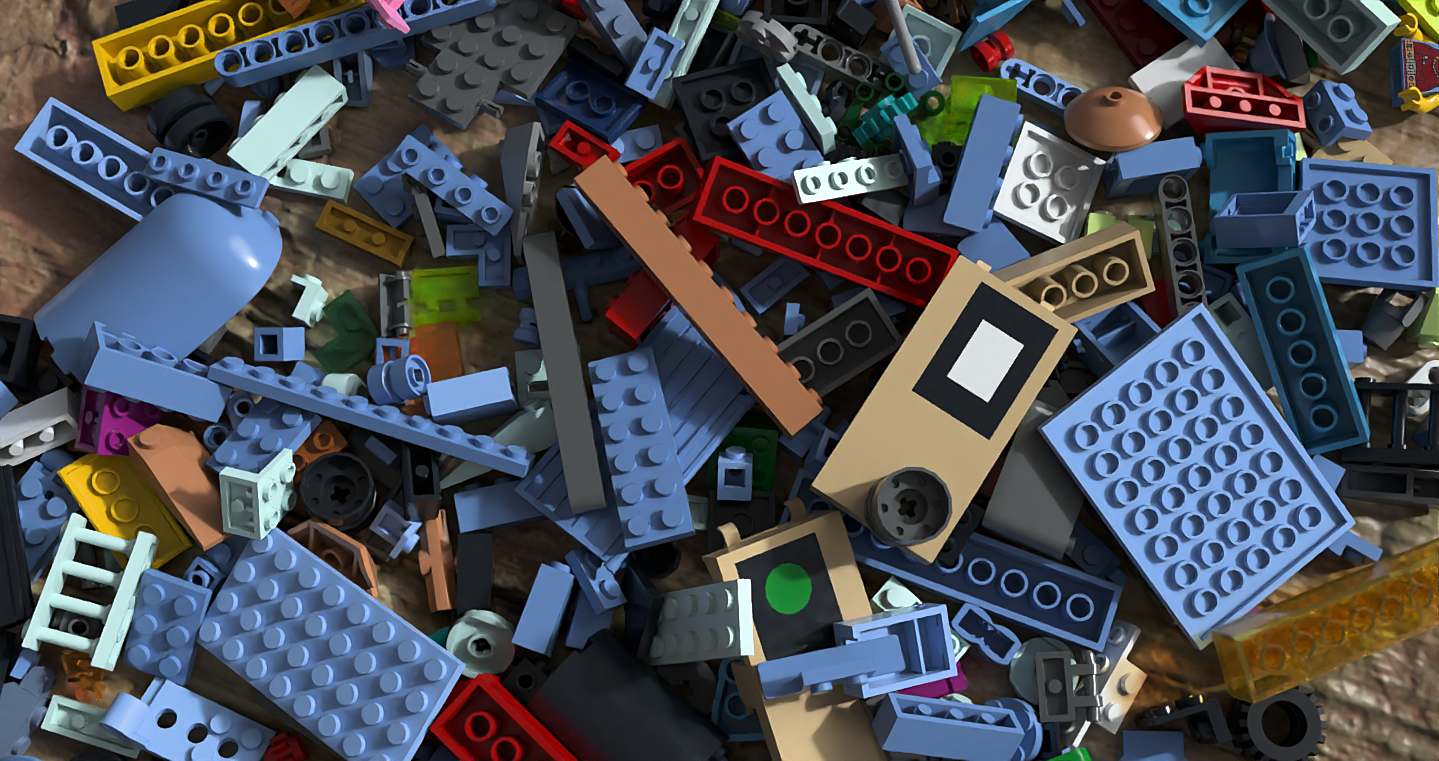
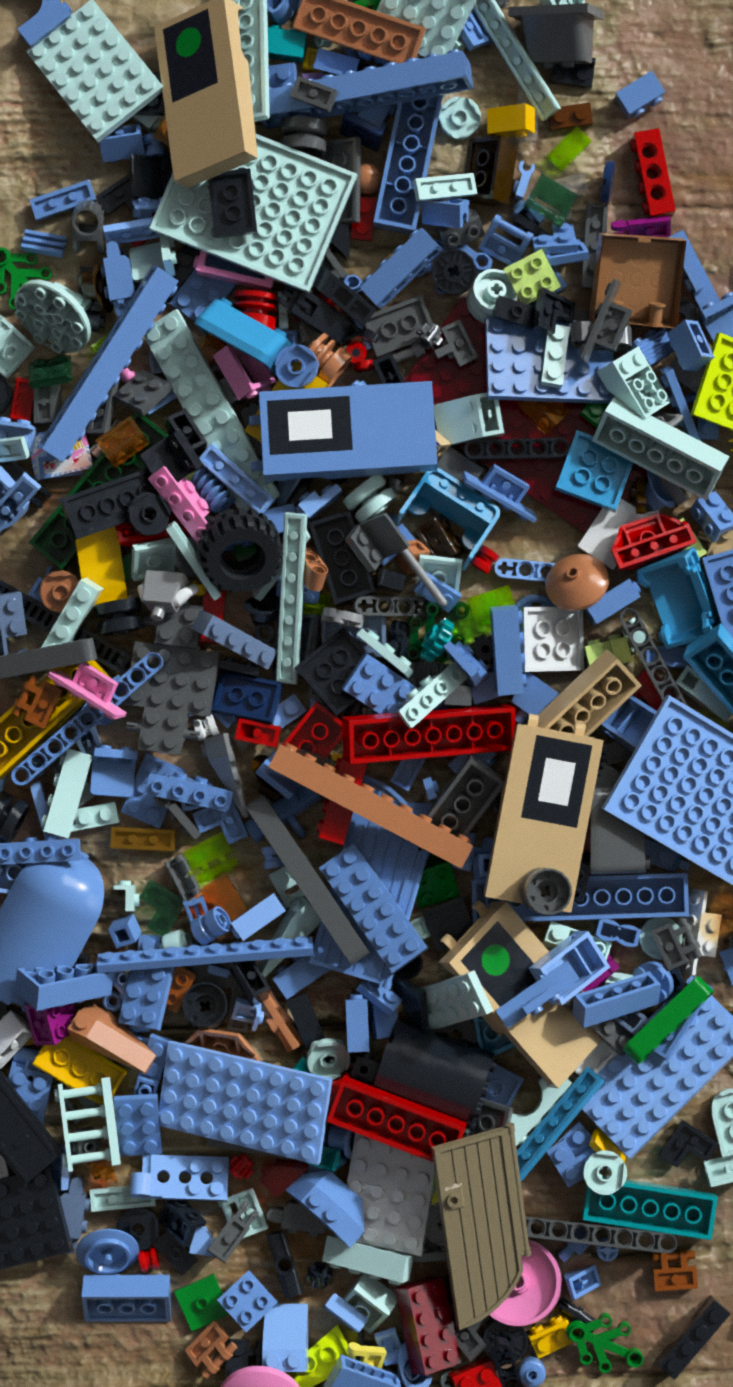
camera: 20 degrees left, 10 degrees up
light aqua bracket [219,448,297,541] -> none
medium blue plate [624,27,683,100] -> none
light blue brick [717,446,753,501] -> none
medium blue window [1211,190,1316,249] -> none
none -> medium blue bracket [90,745,138,798]
none -> white wheel [192,714,220,741]

